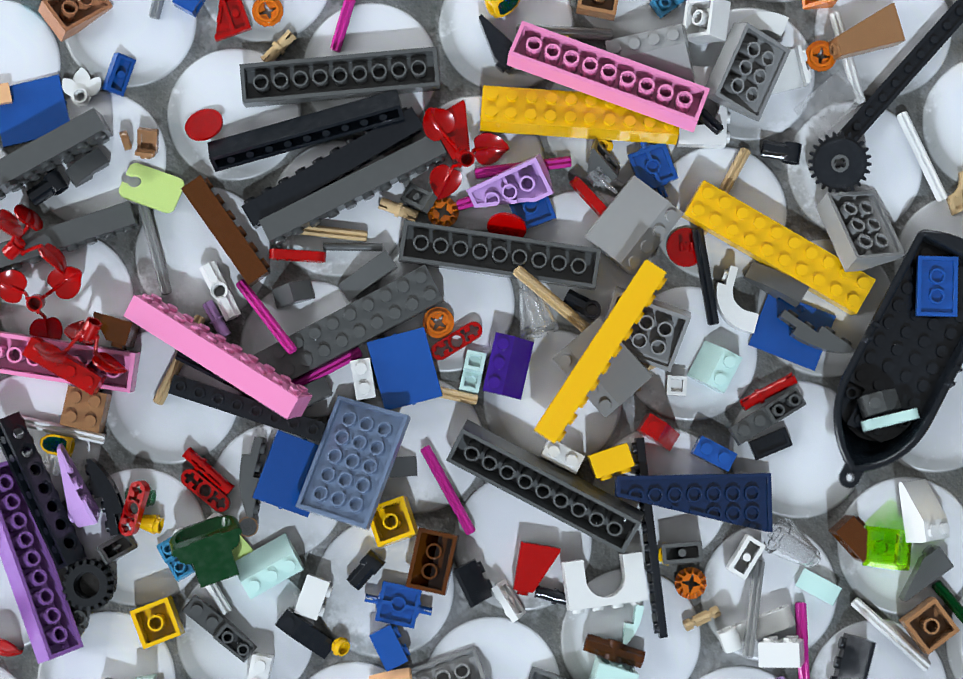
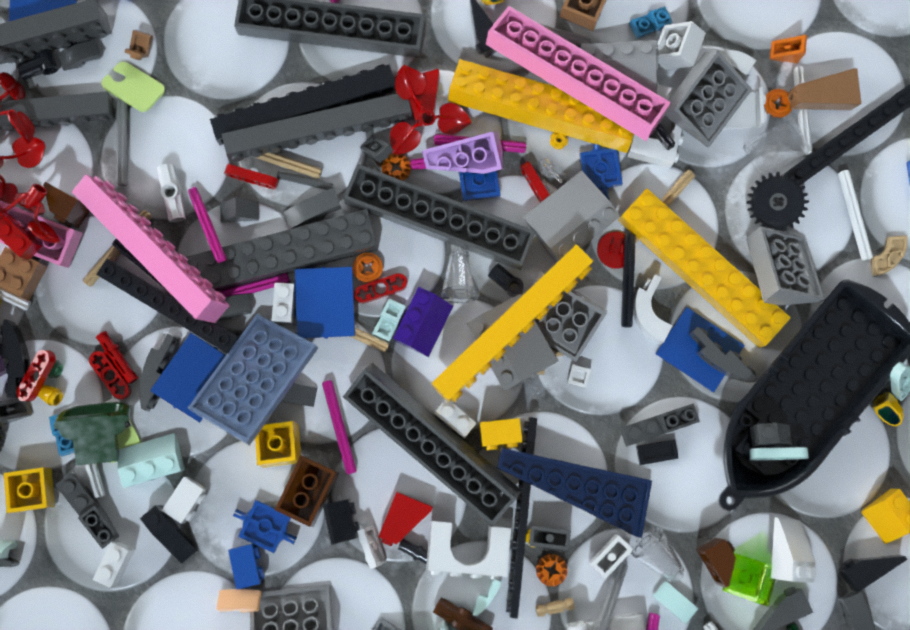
camera: 10 degrees right, 5 degrees down
medium nougat tile [119,130,132,151] -> none
reddish brown brick [181,175,270,287] -> none
red piece [185,109,223,141] -> none
lavender axle [203,300,231,337] -> none
black brick [207,89,405,172] -> none
tile [239,517,259,537] -> none
yellow plate [331,637,350,656] -> none
black piece [346,549,386,590] -> none
tan pin [378,197,419,222] -> none
red piece [487,212,527,237] -> none
tan axle [513,266,590,332] -> none
dark grey slope [587,138,620,180] -> none
red slope [636,413,680,451] -> none
light aqua slope [687,341,743,394] -> none
blue brick [690,435,737,472] -> none
red pin [739,372,797,411] -> none
dark grey slope [743,262,809,307] -> none
black piece [761,139,802,165] -> none
blue plate [915,256,958,317] -> none

